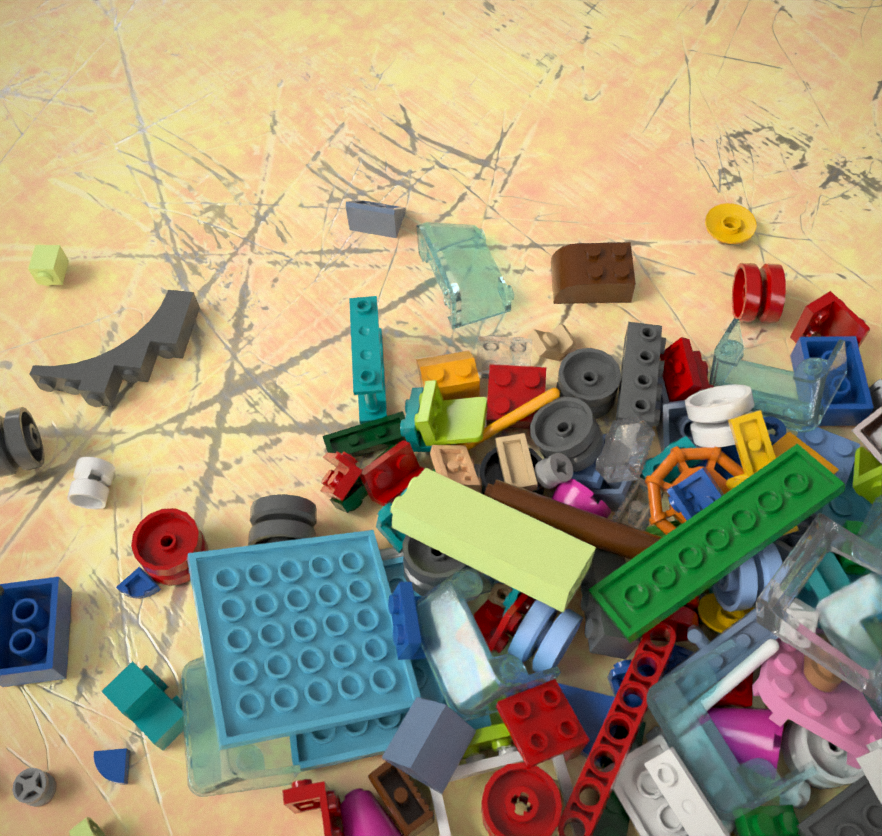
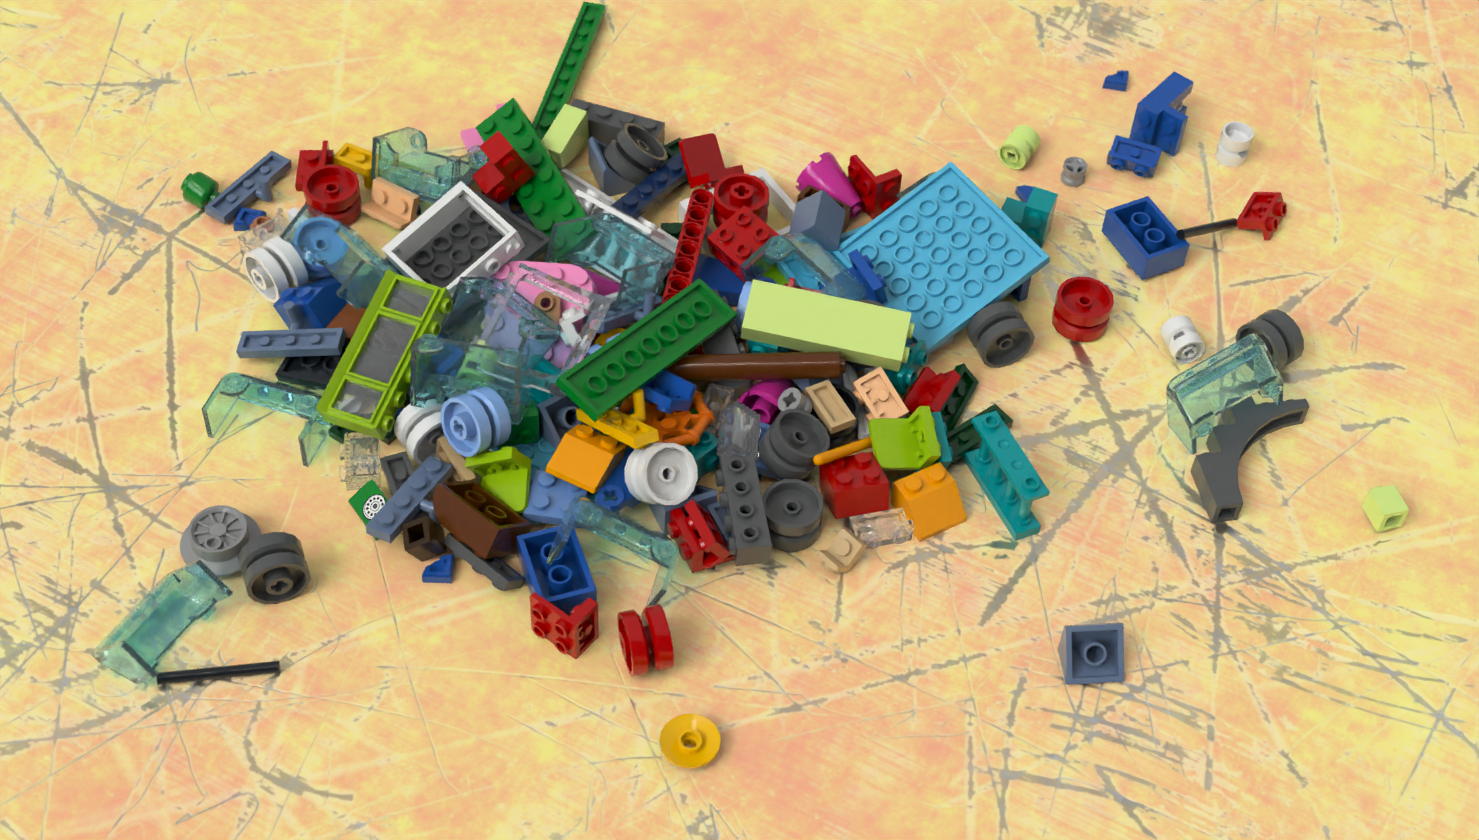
camera: 155 degrees right, 10 degrees down
red bracket [320,451,363,500] -> none
clear light blue windscreen [416,222,514,329] -> none
reddish brown brick [551,242,636,304] -> none
none -> clear light blue windscreen [1166,333,1284,455]

